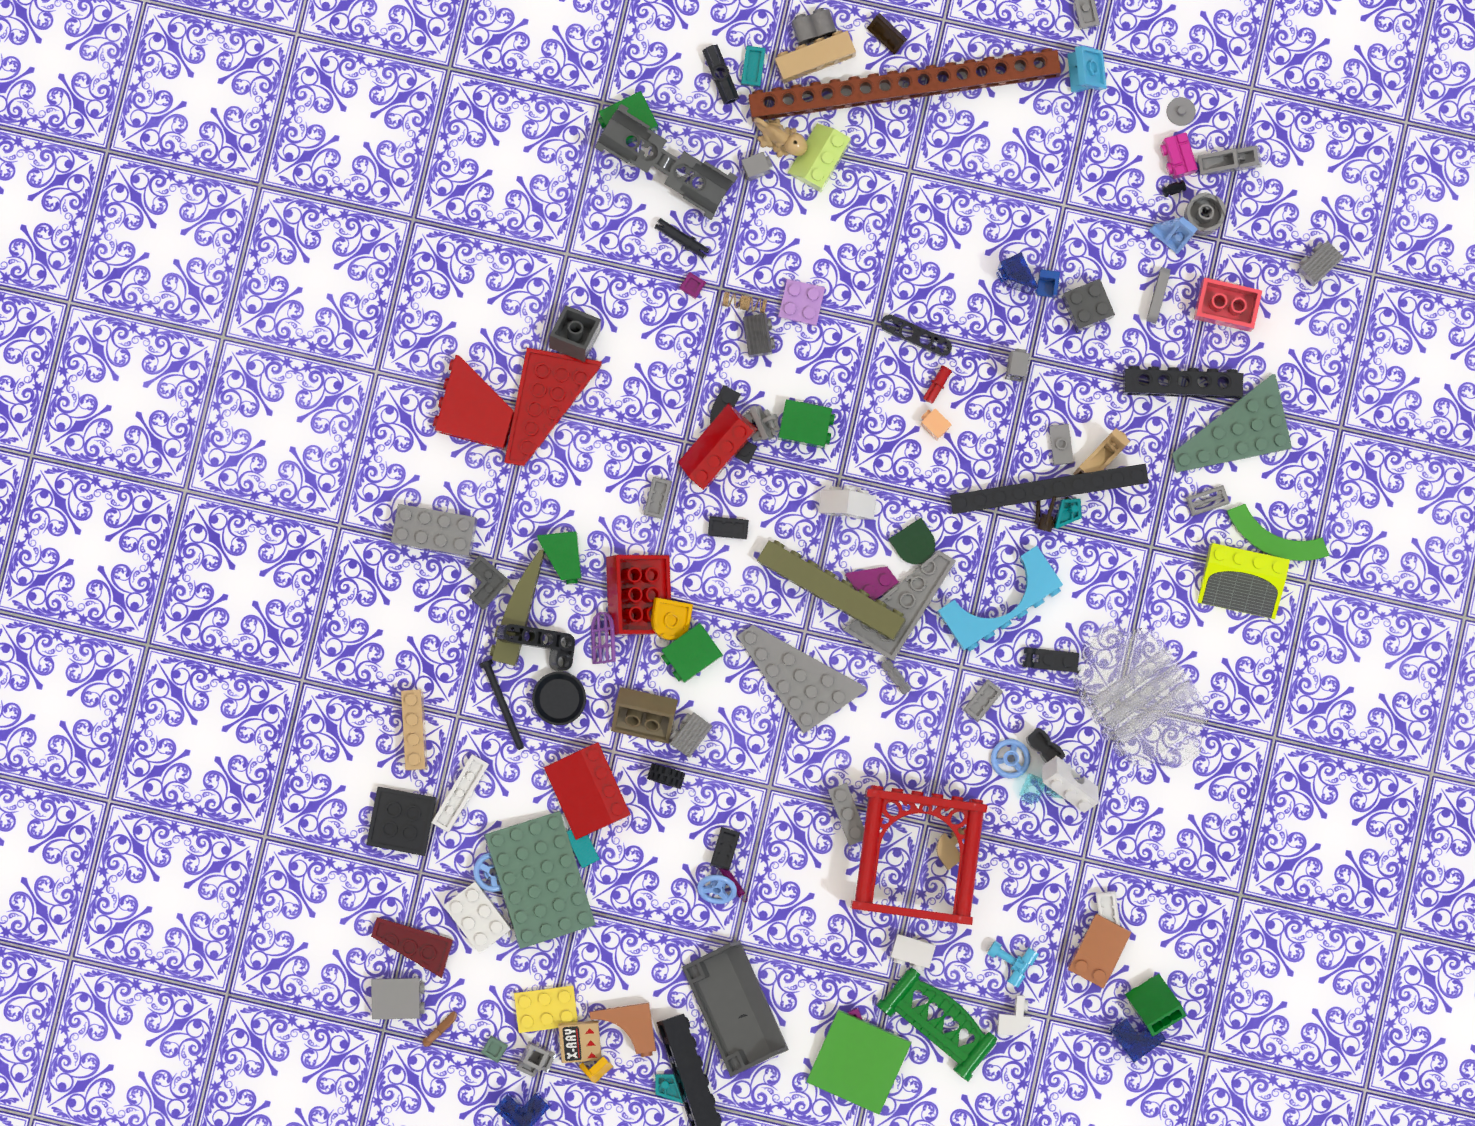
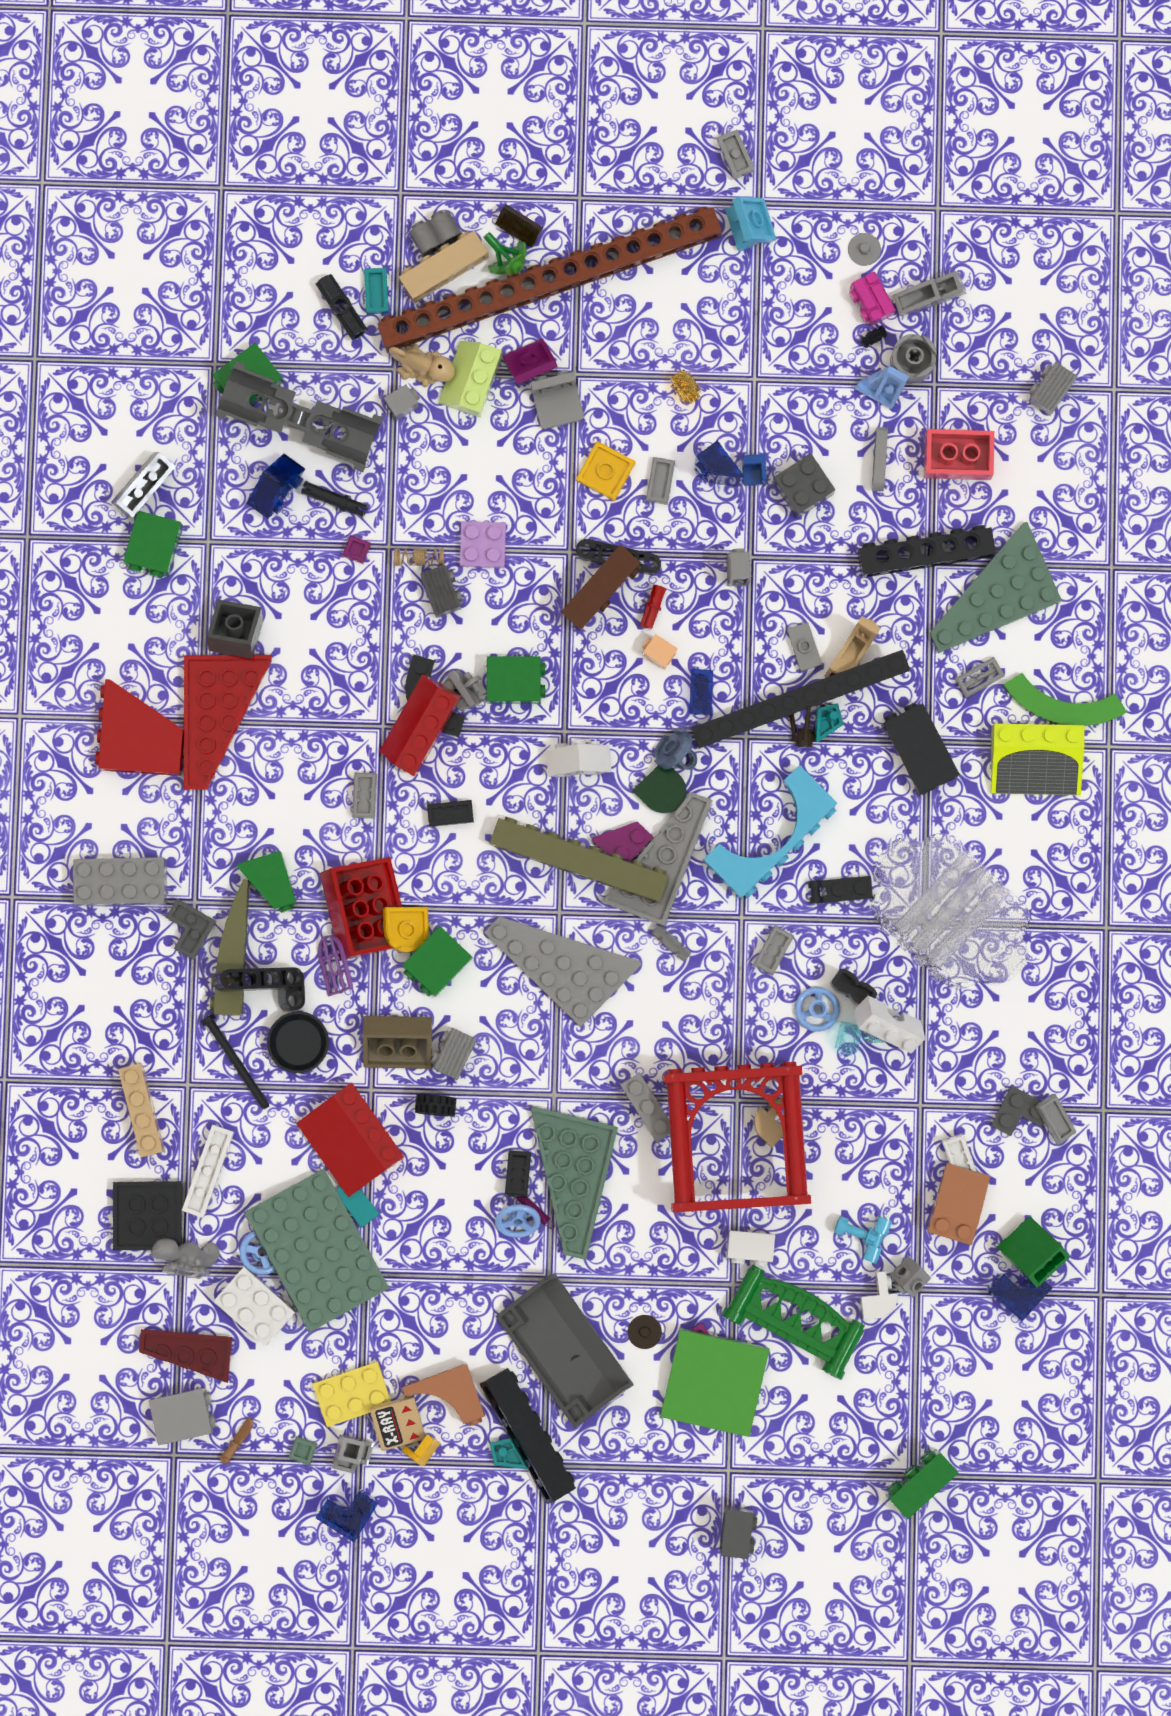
camera: 20 degrees left, 0 degrees up
none -> brick [111,452,176,517]
none -> green brick [123,510,183,579]
none -> light grey animal [151,1238,219,1279]
none -> clear blue brick [246,453,305,519]
none -> plant [483,232,527,276]
none -> magenta plate [502,338,558,384]
none -> light grey bracket [531,370,584,430]
none -> sand green wing [531,1106,618,1260]
none -> reddish brown brick [561,544,641,630]
none -> yellow tile [576,441,636,502]
none -> dark brown piece [628,1315,662,1349]
none -> light grey tile [646,457,675,505]
none -> sand blue tile [653,727,698,770]
none -> clear yellow brick [670,370,702,404]
none -> clear blue plate [689,669,713,716]
none -> black panel [881,702,960,797]
none -> light grey brick [890,1256,931,1298]
none -> dark grey plate [990,1086,1044,1136]
none -> light grey tile [1035,1094,1077,1145]

